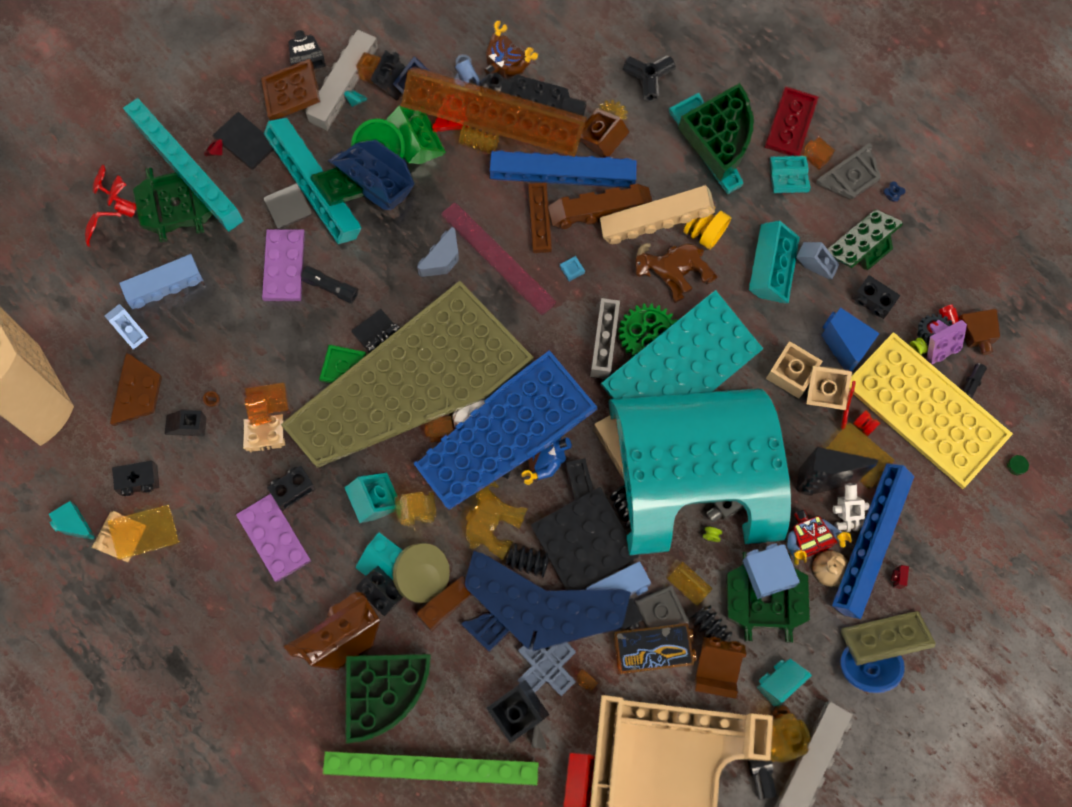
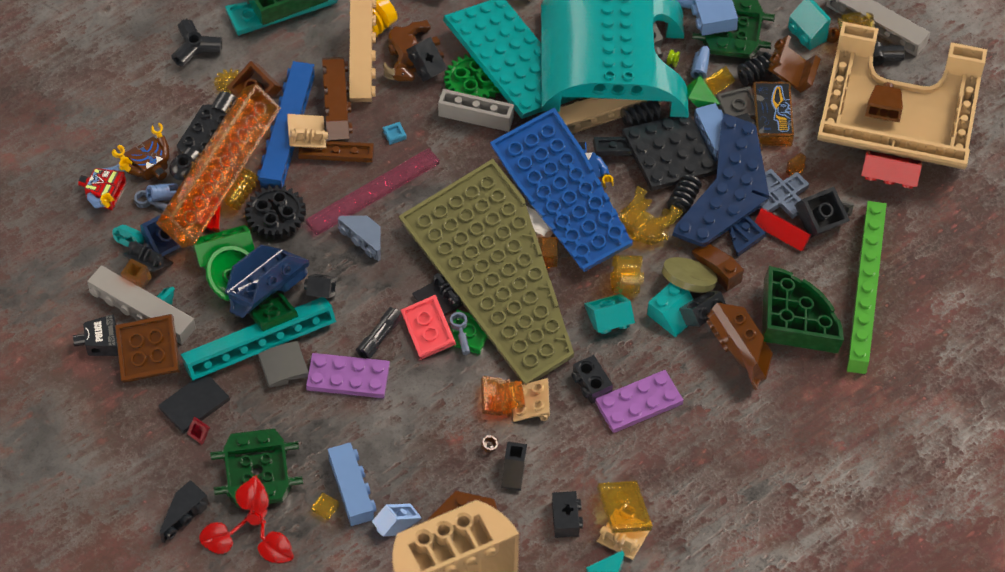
camera: 80 degrees left, 15 degrees down
teal brick [123,98,243,232] -> none
none -> torso [78,157,133,210]
none -> teal beam [112,224,144,247]
none -> black slope [159,480,209,543]
none -> black gear [245,185,306,240]
none -> tan hinge [287,114,328,148]
none -> black brick [304,274,337,298]
none -> clear yellow tile [311,493,340,520]
none -> coral tile [400,295,456,360]
none -> black brick [406,37,448,82]
none -> sand blue piece [450,312,470,355]
none -> green slope [687,76,720,108]
none -> medium blue hinge [691,46,710,79]
none -> red tile [755,208,812,251]
none -> reddish brown torso [865,82,903,123]

